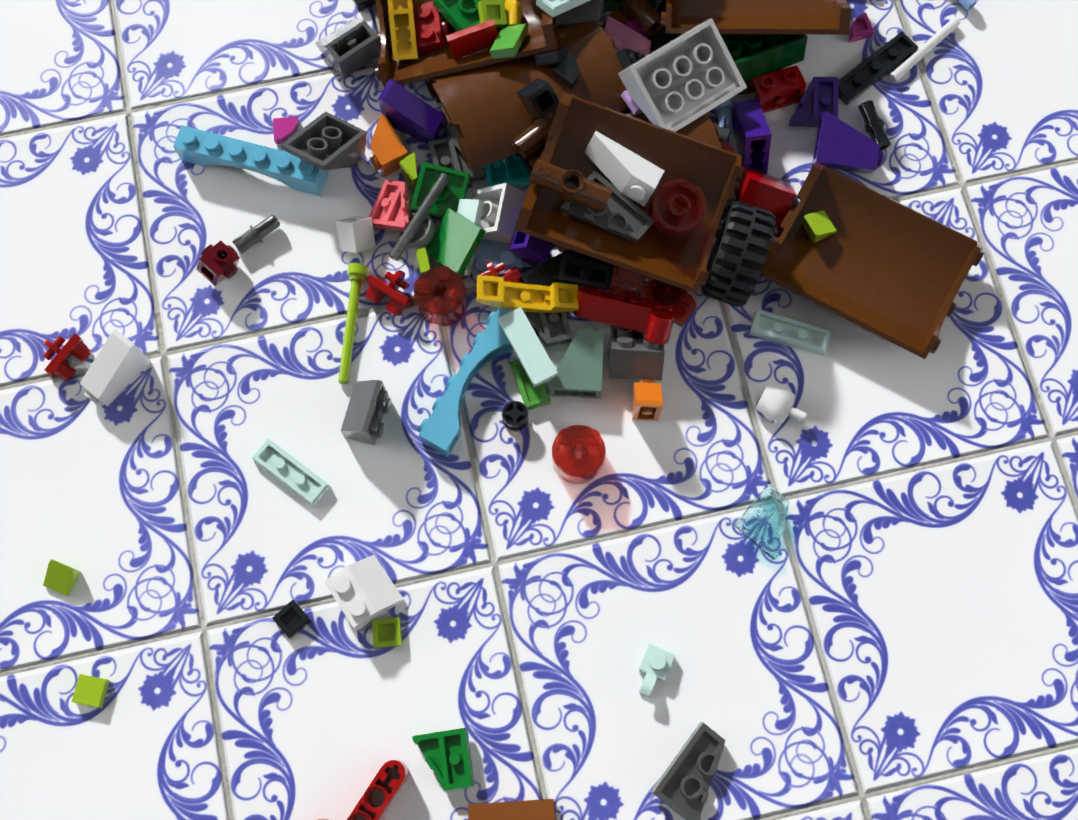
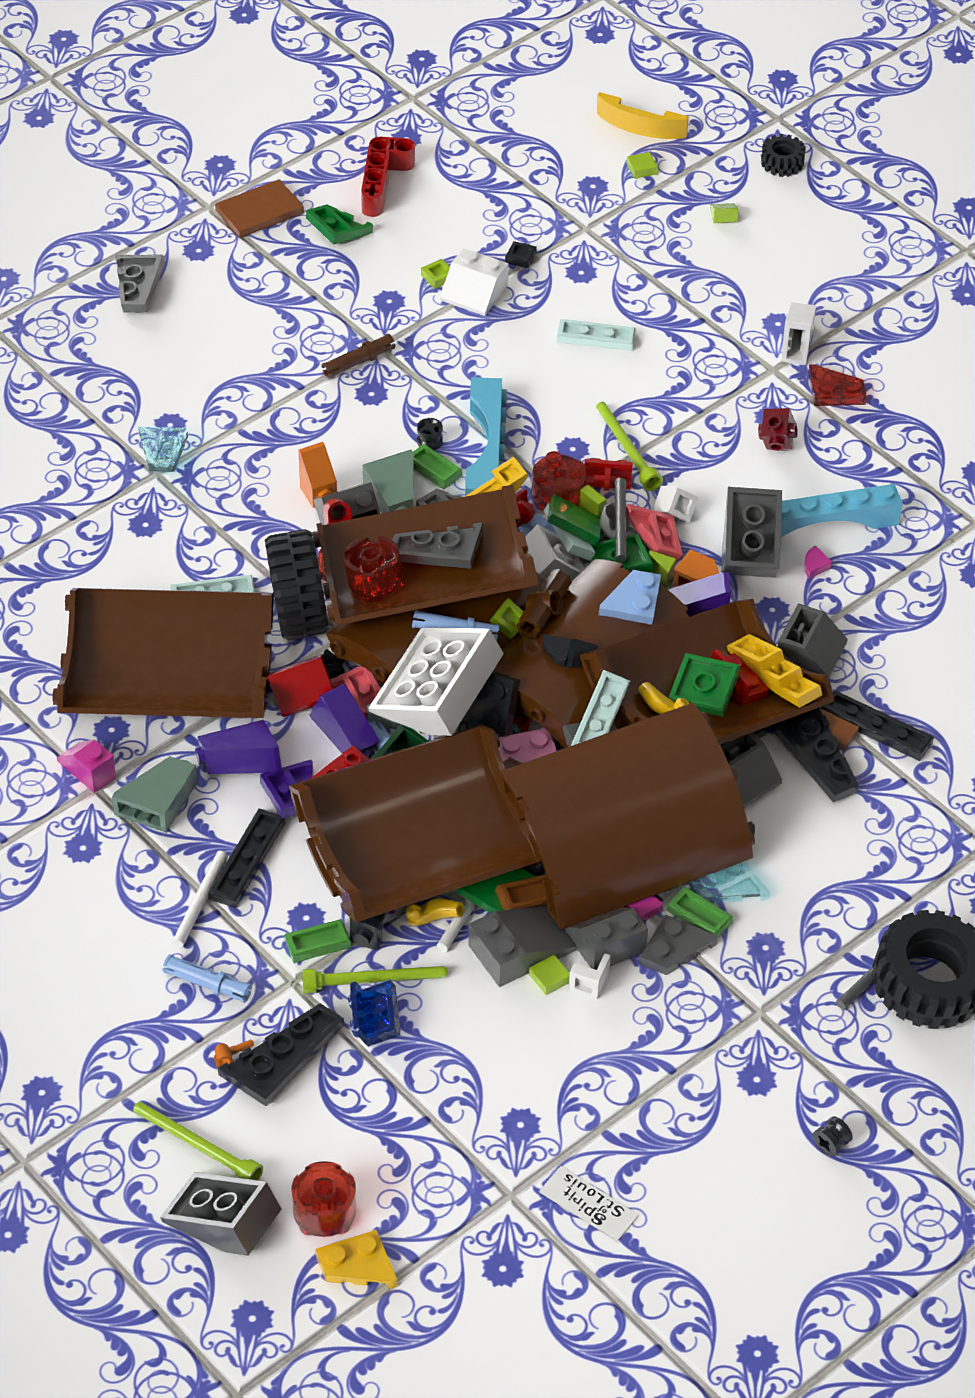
camera: 150 degrees right, 25 degrees down
red hips [43,333,92,382] -> none
dark grey axle [232,215,280,254] -> none
slope [341,380,391,445] -> none
red tile [446,19,498,60] -> none
lime tile [477,0,507,28] -> none
bright green tile [490,24,528,59] -> none
light aqua tile [498,307,558,387] -> none
black brick [517,78,559,119] -> none
reddish brown piece [529,159,612,213] -> none
clear red brick [552,425,606,484] -> none
white slope [584,131,664,206] -> none
light aqua plate [638,643,675,697] -> none
white piece [755,385,807,425] -> none
lime slope [802,210,837,243] -> none
dark pink tile [848,13,874,43] -> none
black pin [858,100,891,151] -> none
none -> dark pink slope [57,740,116,793]
none -> sand green slope [112,756,197,833]
none -> reddish brown pin [321,333,396,379]
none -> yellow slope [597,92,689,139]
none -> light blue wing [598,570,661,625]
none -> clear red wing [808,364,867,406]

